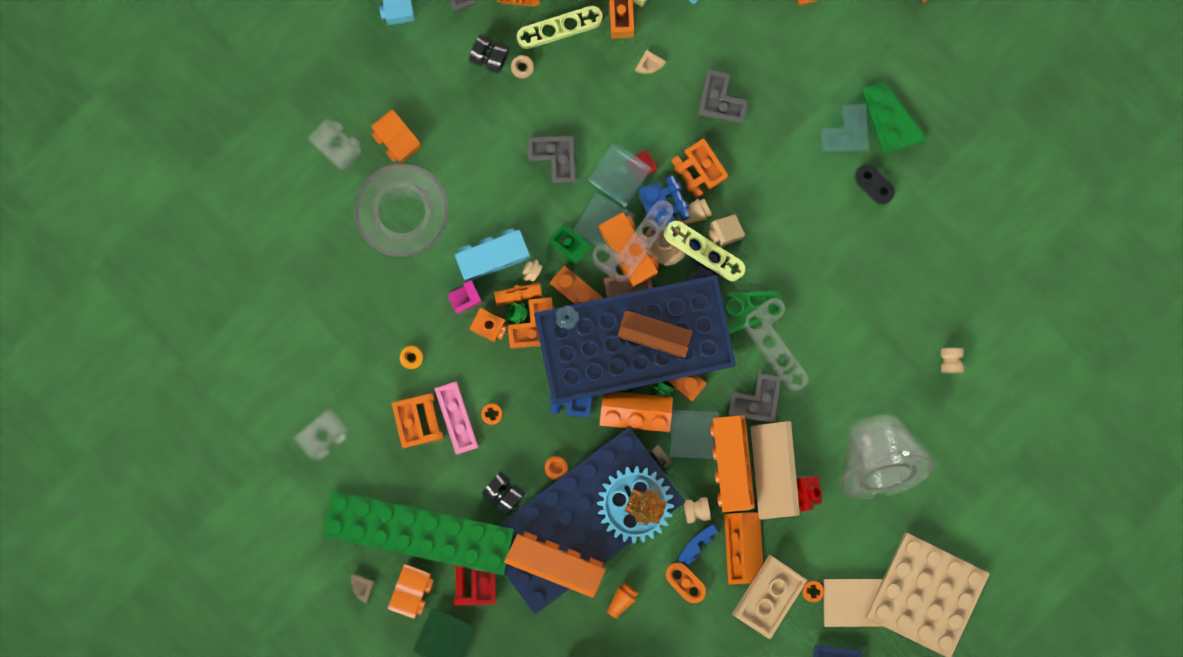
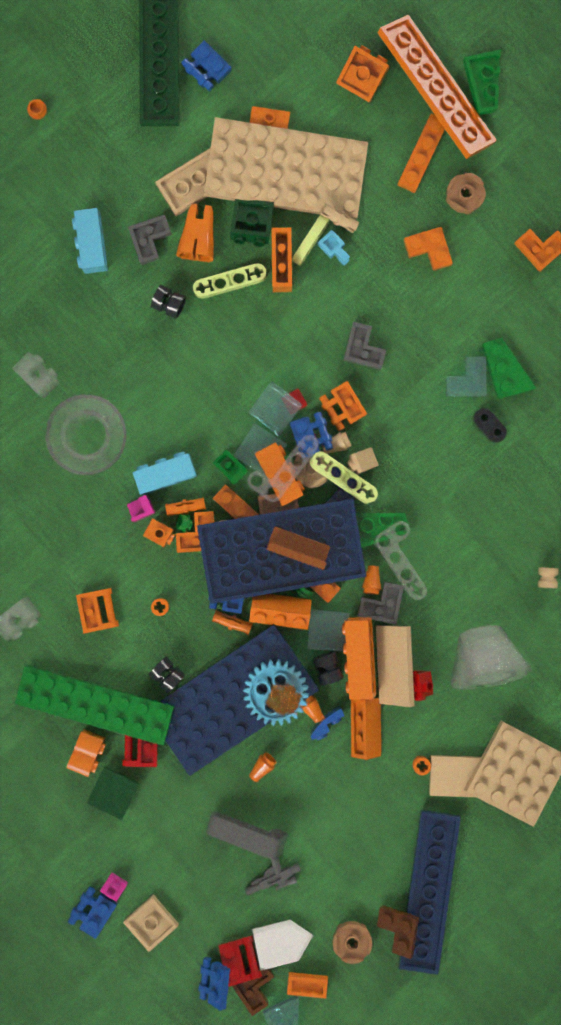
camera: 10 degrees right, 5 degrees up
dark tan tile [351,574,375,604] -> none
orange brick [371,109,422,164] -> none
light orange plate [400,346,423,369] -> none
bright pink tile [434,381,479,455] -> none
orange slope [504,531,607,598] -> none
tan plate [511,55,534,79] -> none
tan plate [522,259,542,282] -> none
dark grey plate [527,136,575,184] -> none
orange plate [545,456,568,480] -> none
clear light blue plate [556,306,579,329] -> none
tan tile [635,50,666,74] -> none
dark tan tile [651,445,672,469] -> none
orange plate [666,563,706,603] -> none
tan wheel [684,497,711,524] -> none
tan tile [732,555,808,639] -> none
none -> orange pin [212,610,253,635]
none -> orange cone [300,695,325,723]
none -> black wheel [312,651,344,686]
none -> orange cone [362,565,381,595]

